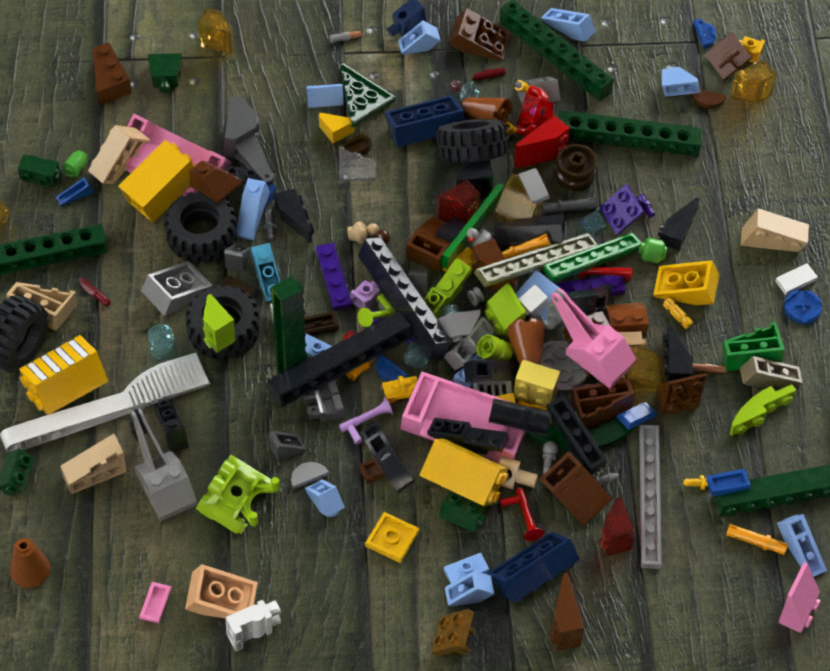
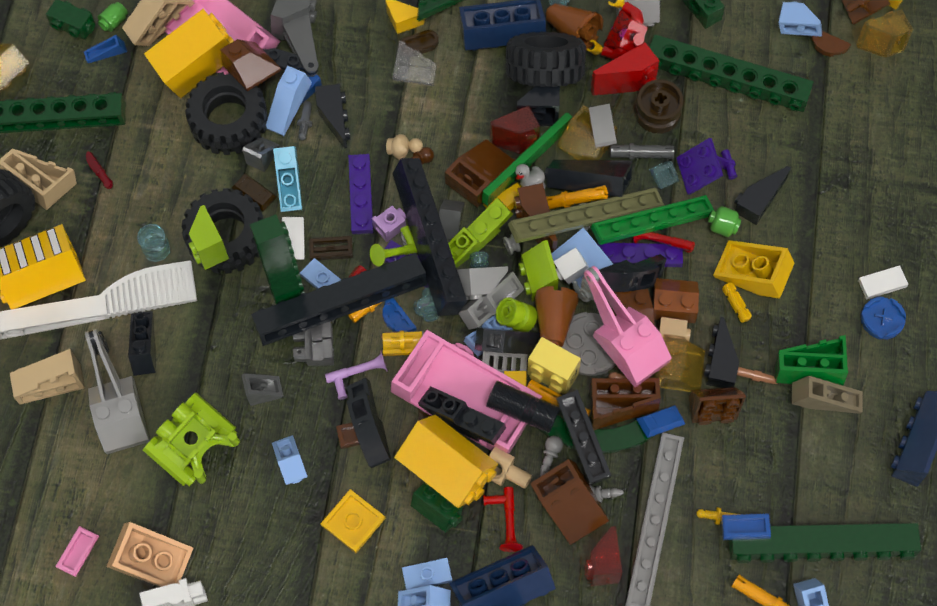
camera: 15 degrees right, 10 degrees up
light grey slope [141,261,212,316] -> none
light grey tile [291,462,329,490] -> none
black tile [436,216,467,243] -> none
lime slope [729,384,796,436] -> none
tan wedge [741,208,809,252] -> none

